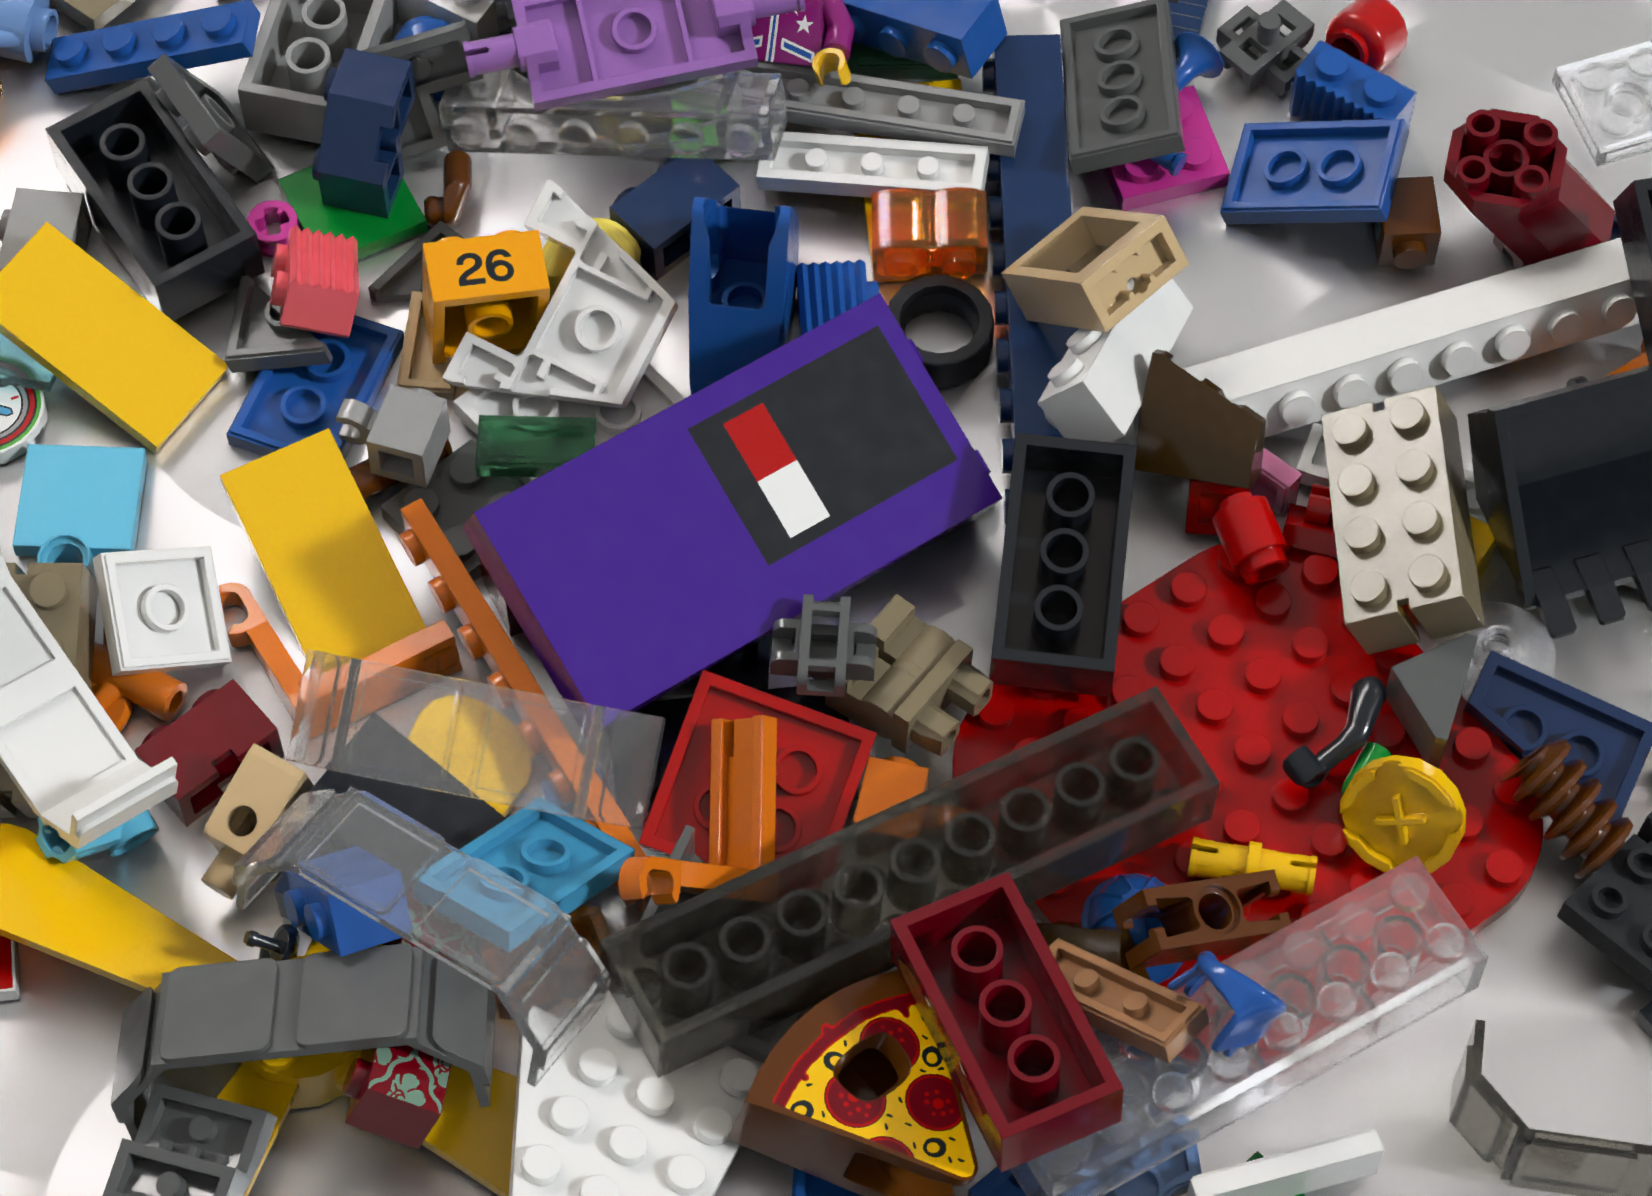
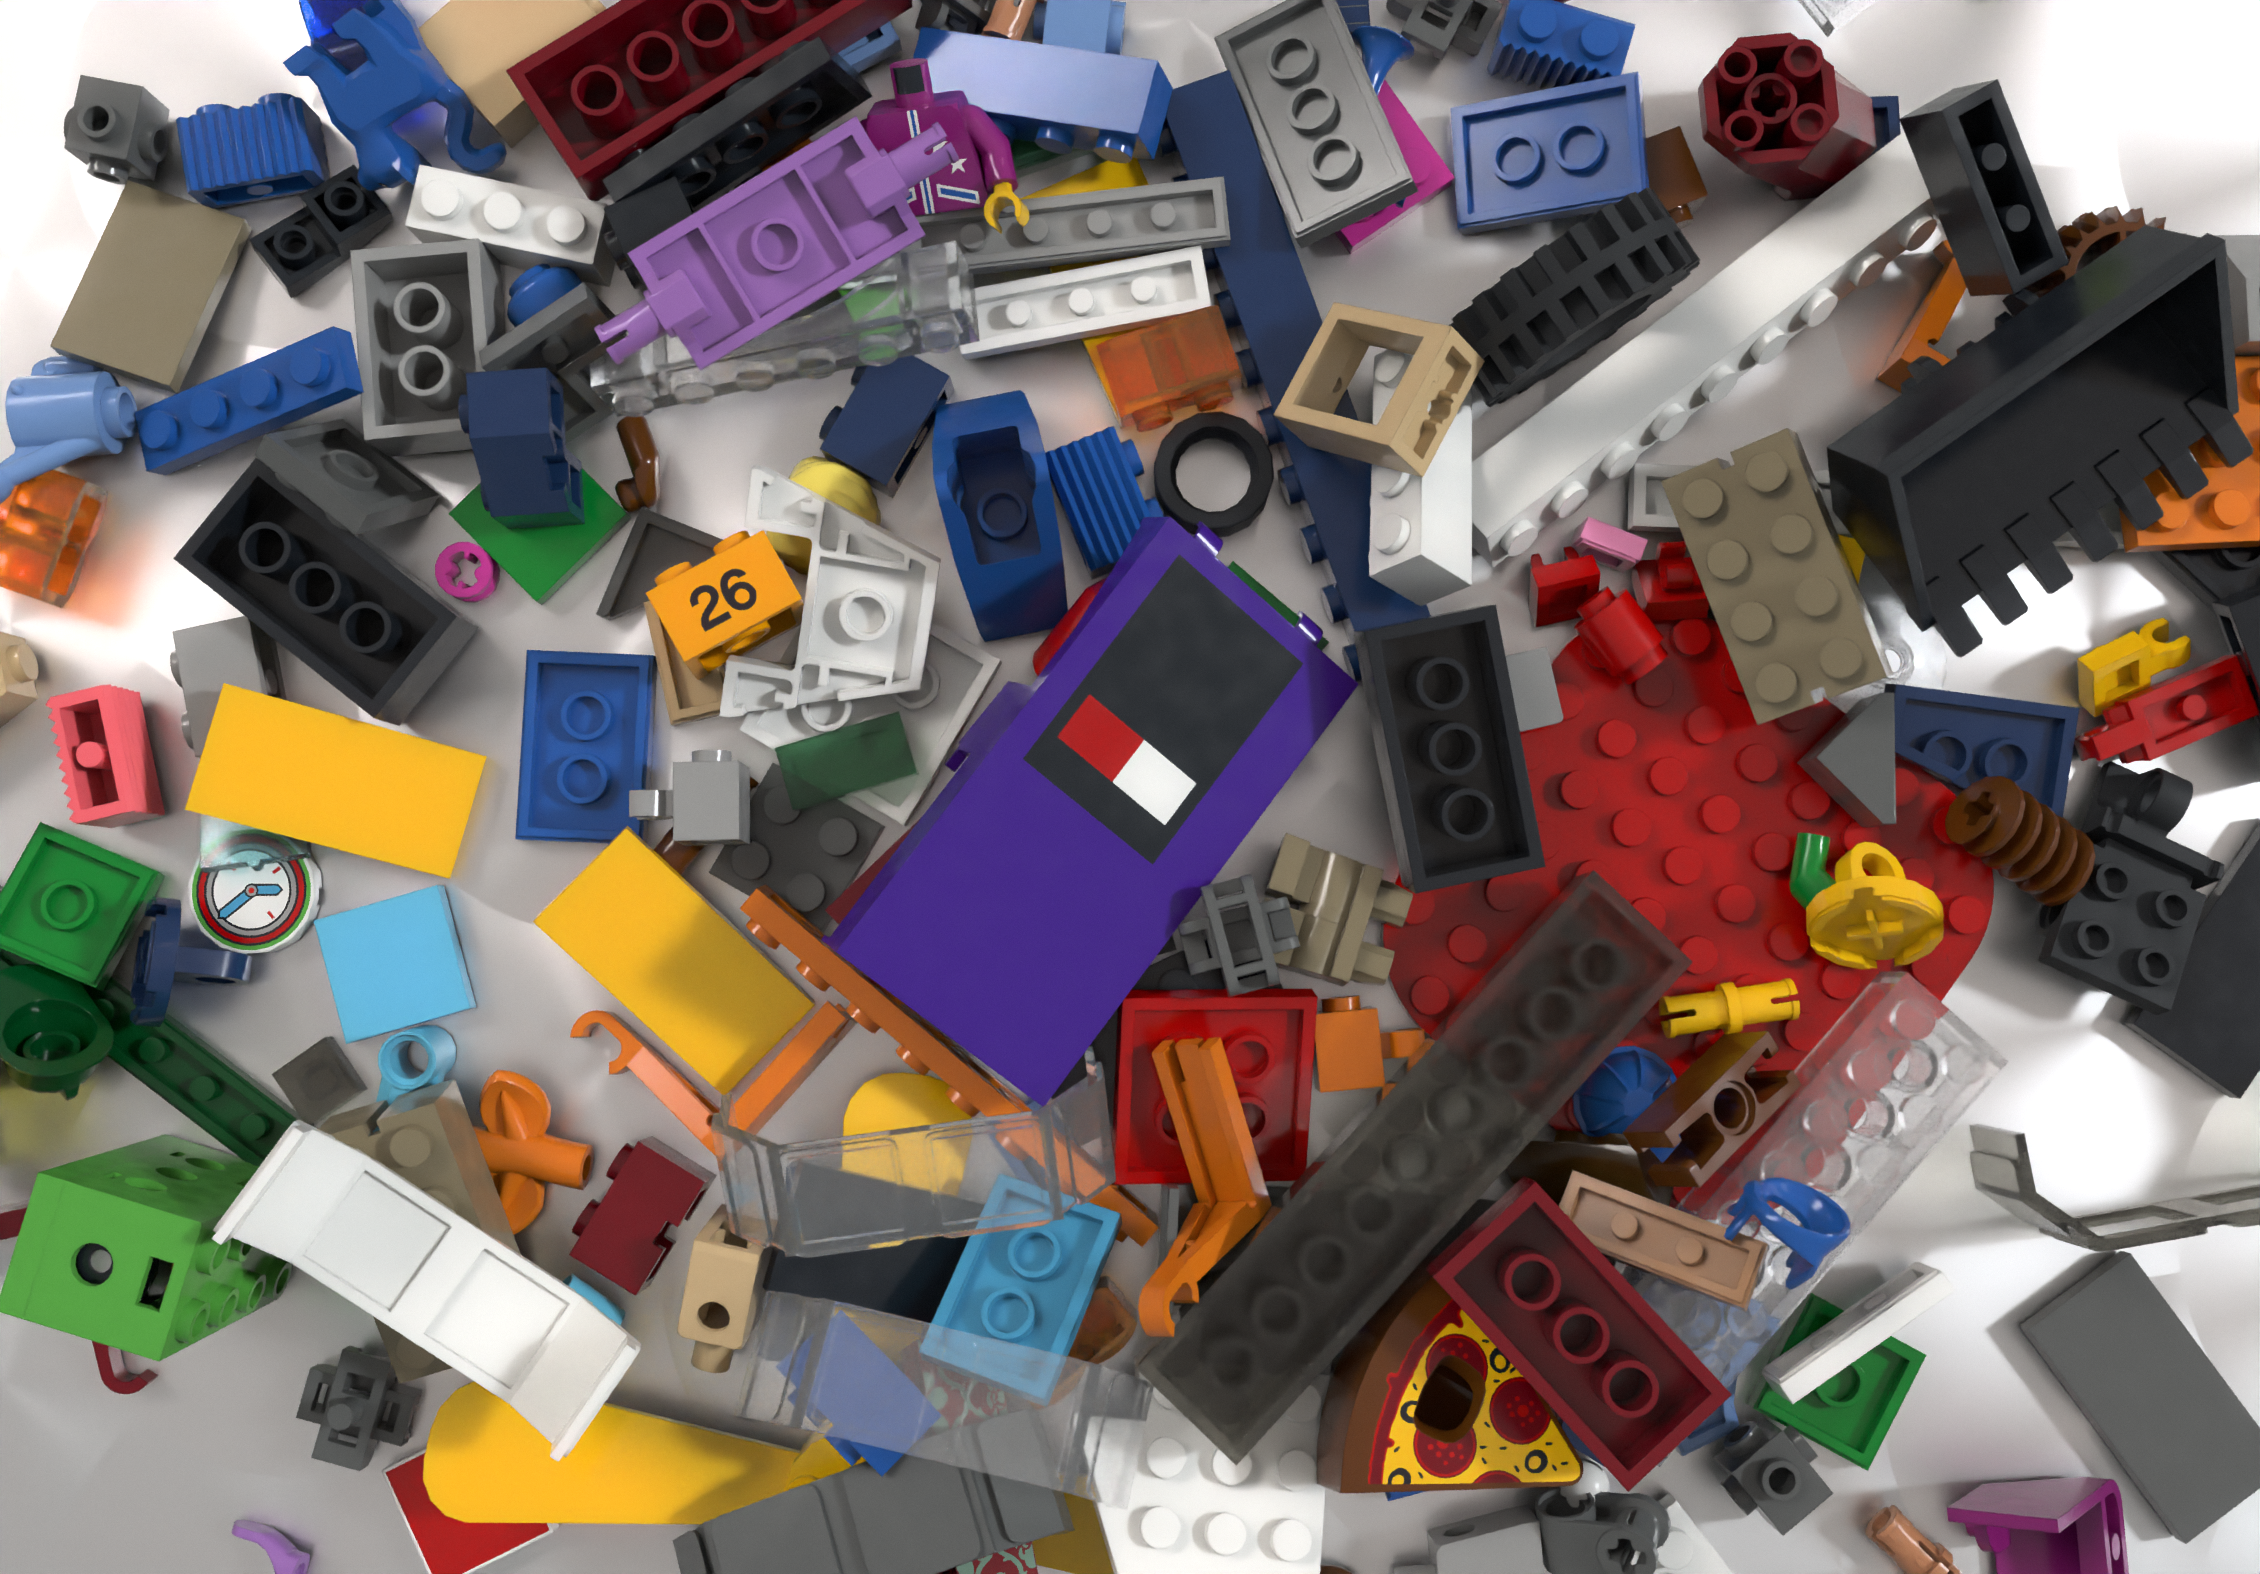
camera: 20 degrees left, 25 degrees up
white tile [92,545,232,676] -> none
dark grey tile [224,275,333,373] -> none
black piece [243,924,300,961] -> none
coral brick [270,225,359,338] -> none
dark brown slope [1134,349,1266,489] -> none
black piece [1283,676,1387,788] -> none
none -> black tyre [1448,188,1700,407]
none -> light grey panel [1506,647,1563,732]

